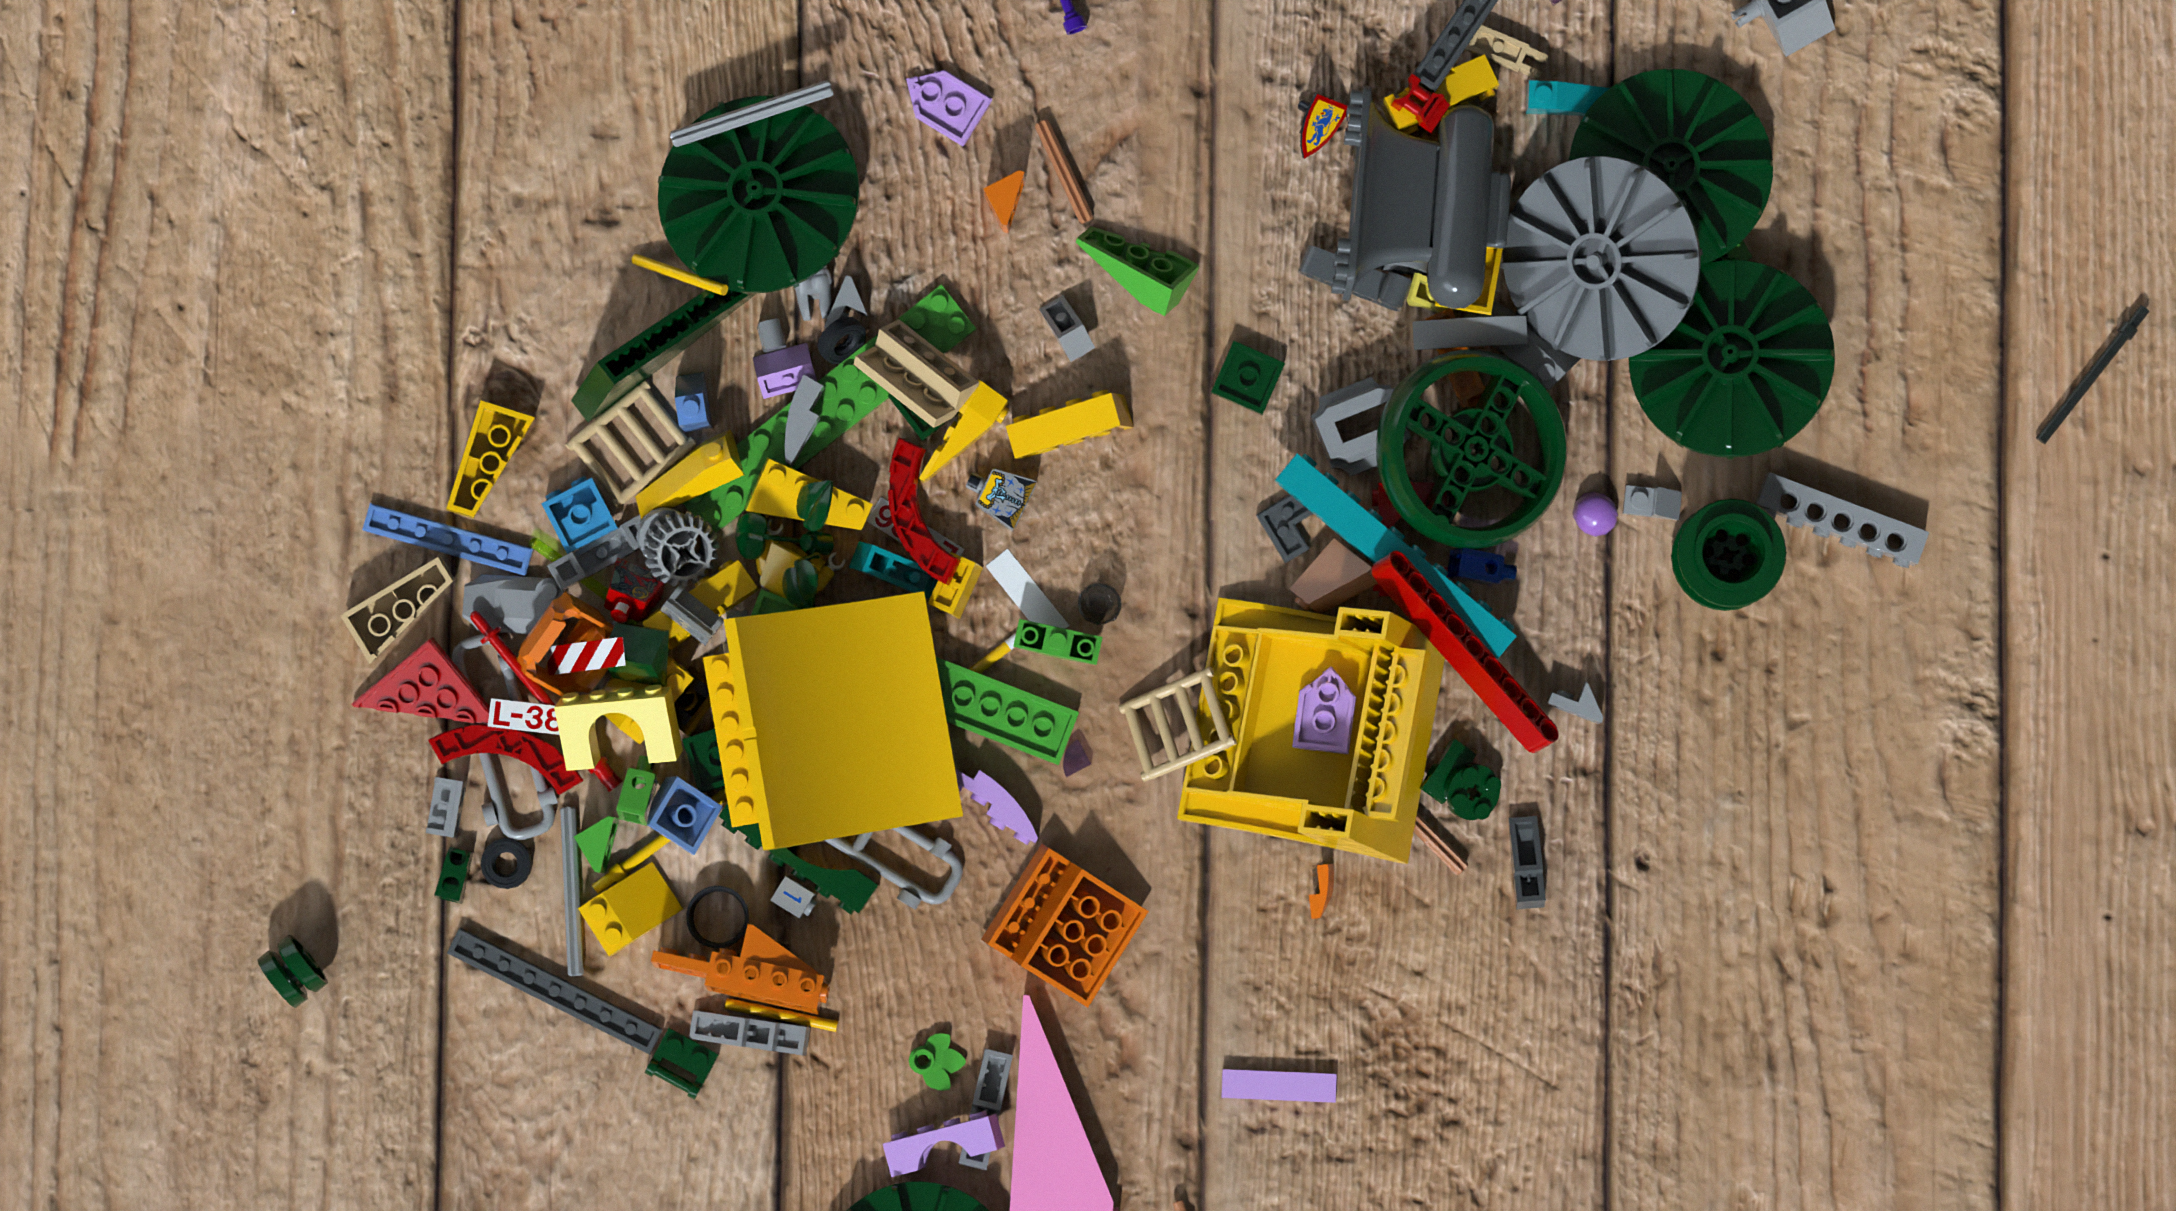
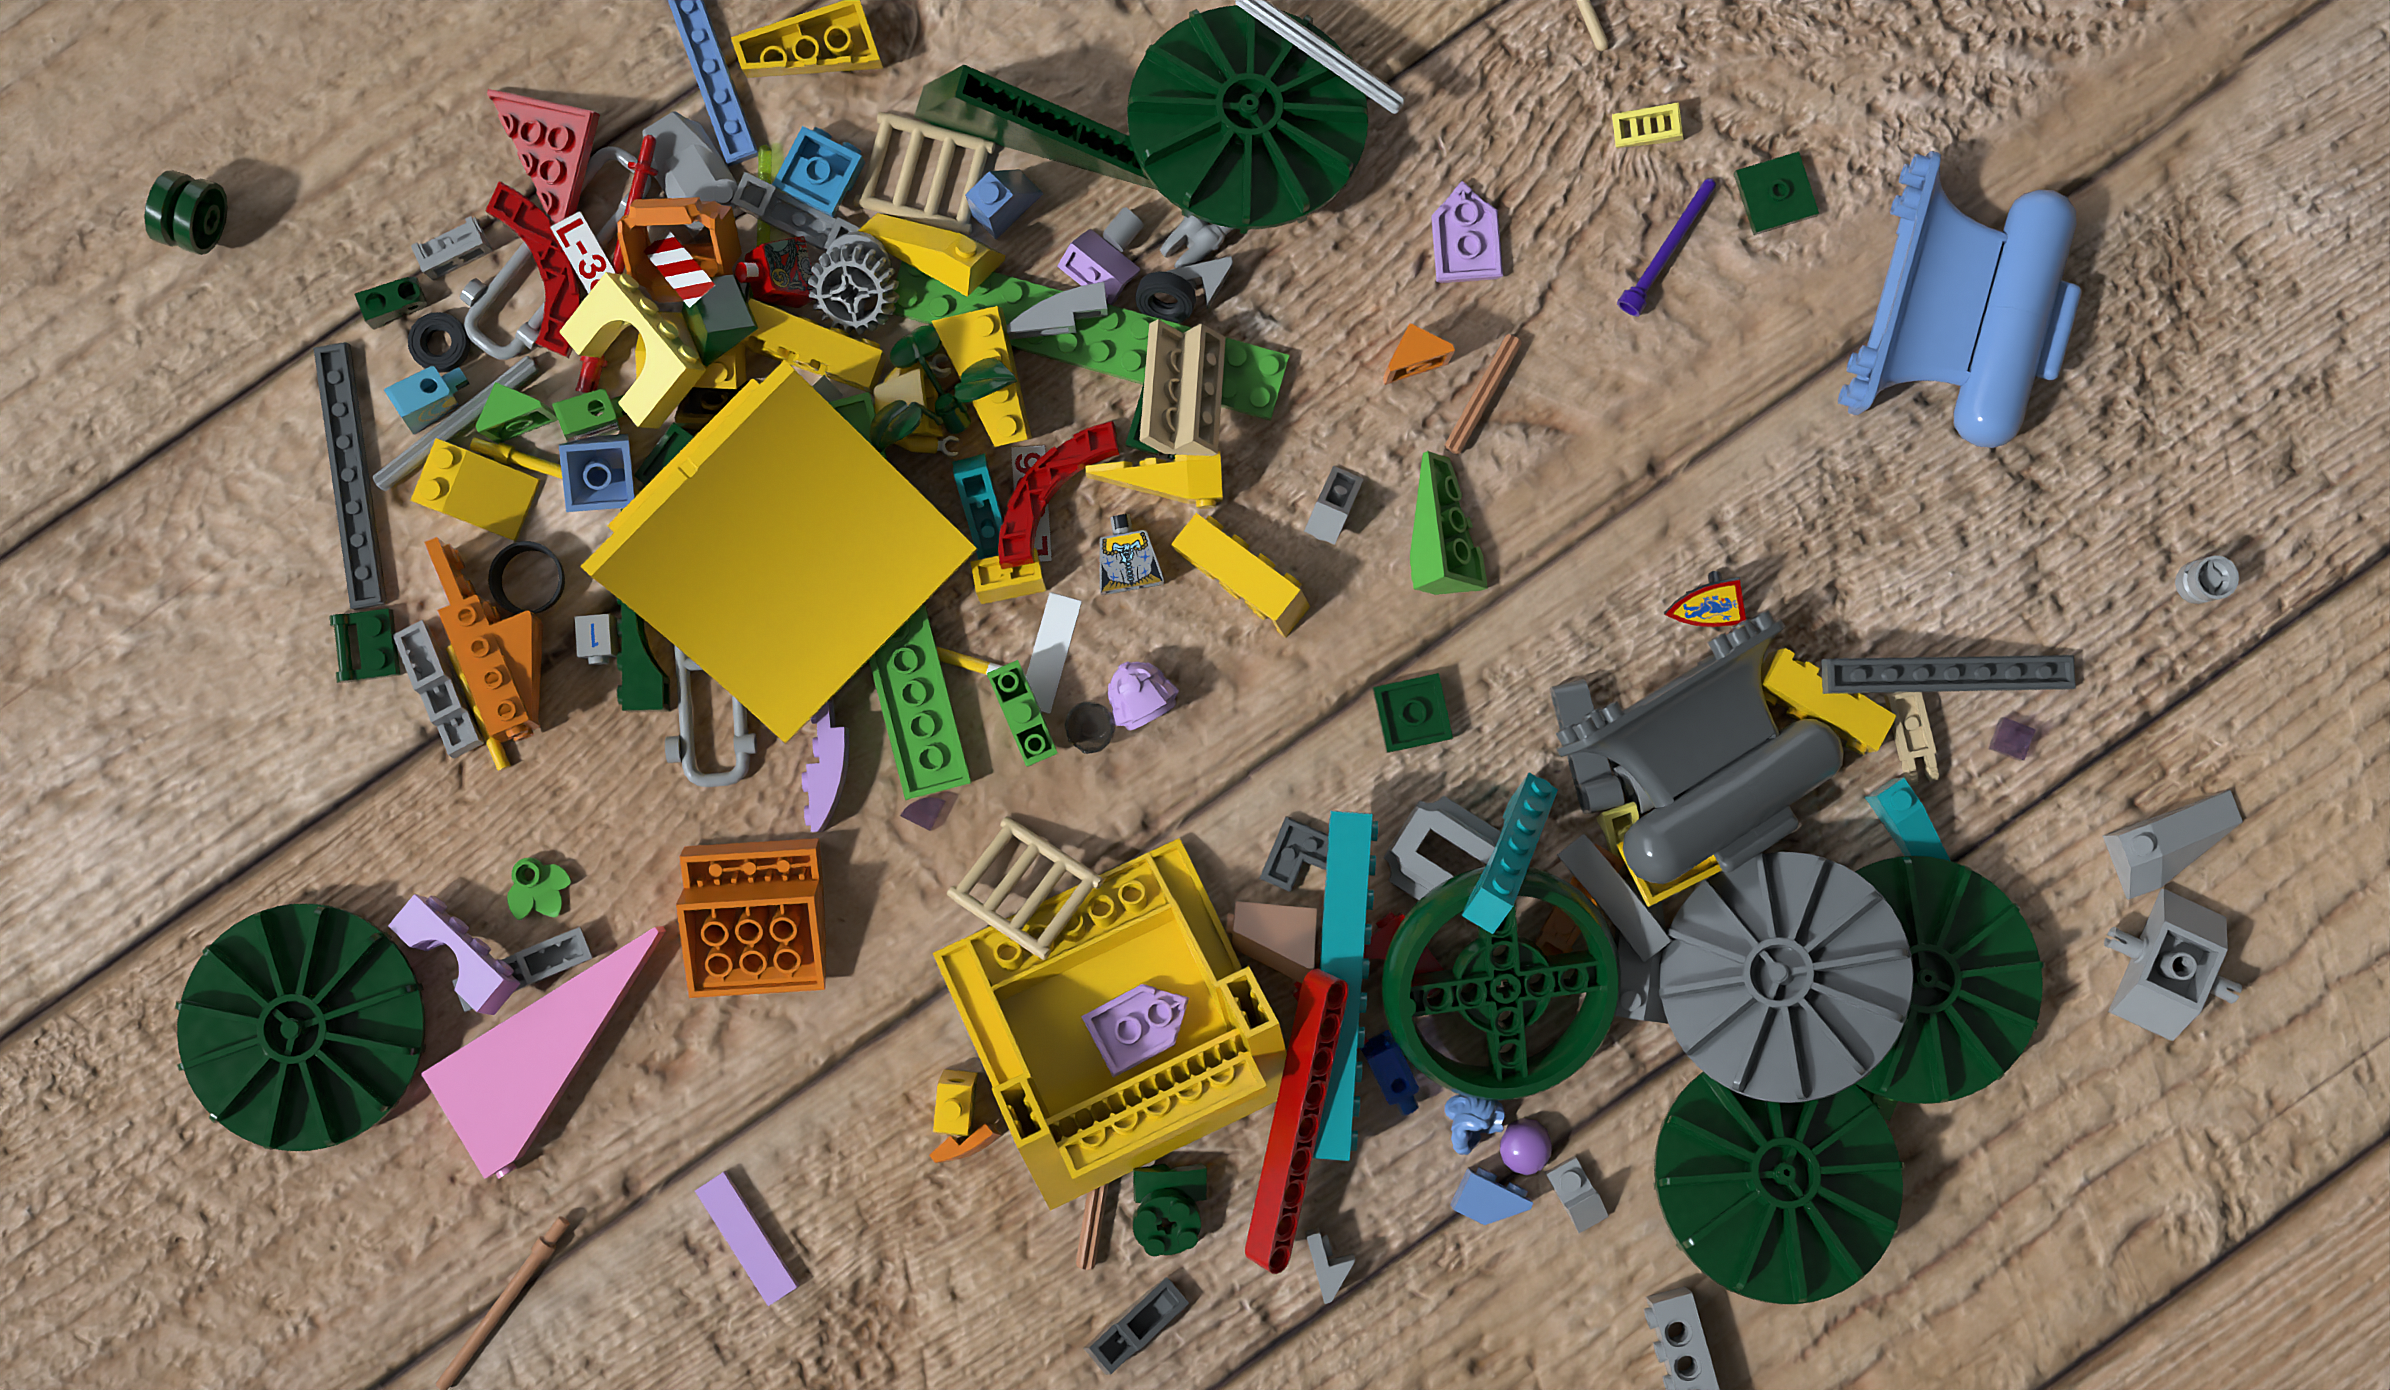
camera: 50 degrees right, 0 degrees up
tan wedge [340,556,455,664] -> none
yellow bar [632,254,728,296] -> none
light grey hinge [660,585,724,645] -> none
red piece [1391,74,1450,133] -> none
dark green wheel [1671,499,1787,611] -> none
none -> medium azure torso [384,366,470,435]
none -> yellow torso [933,1069,978,1137]
none -> lavender helmet [1108,661,1179,731]
none -> medium blue hair [1445,1094,1505,1155]
none -> medium blue slope [1450,1167,1533,1225]
none -> teal arch [1462,772,1558,934]

